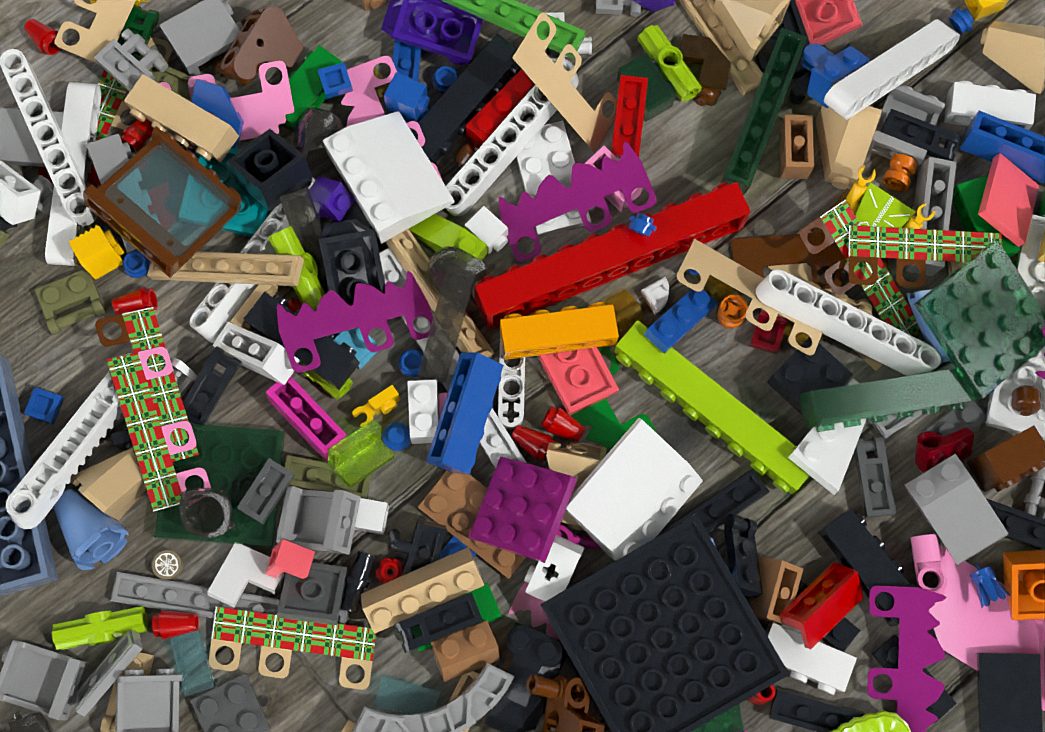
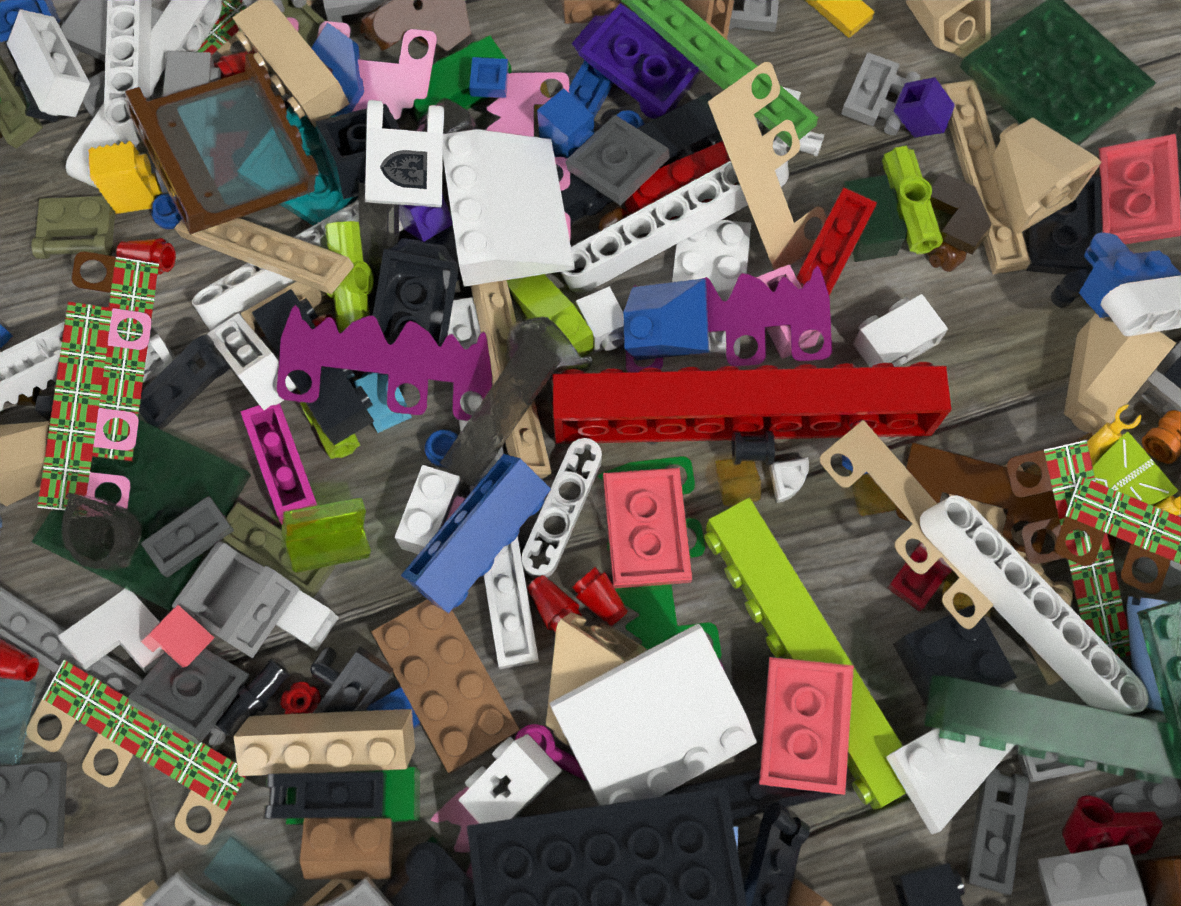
camera: 25 degrees right, 5 degrees down
dark tan tile [152,550,183,580] -> none
yellow plate [352,385,400,430] -> none
blue plate [383,422,411,451] -> none
magenta plate [469,456,577,563] -> none
light orange brick [499,302,619,360] -> none
blue plate [629,213,657,237] -> none
blue plate [644,289,718,354] -> none
orange wheel [716,295,748,329] -> none
clear green brick [720,28,808,195] -> none
medium nougat brick [779,115,814,179] -> none
none -> white flag [365,100,444,207]
none -> dark grey plate [565,115,670,205]
none -> blue slope [623,278,710,360]
none -> black bush [731,430,775,465]
none -> coral tile [759,657,854,795]
none -> white brick [853,294,948,367]

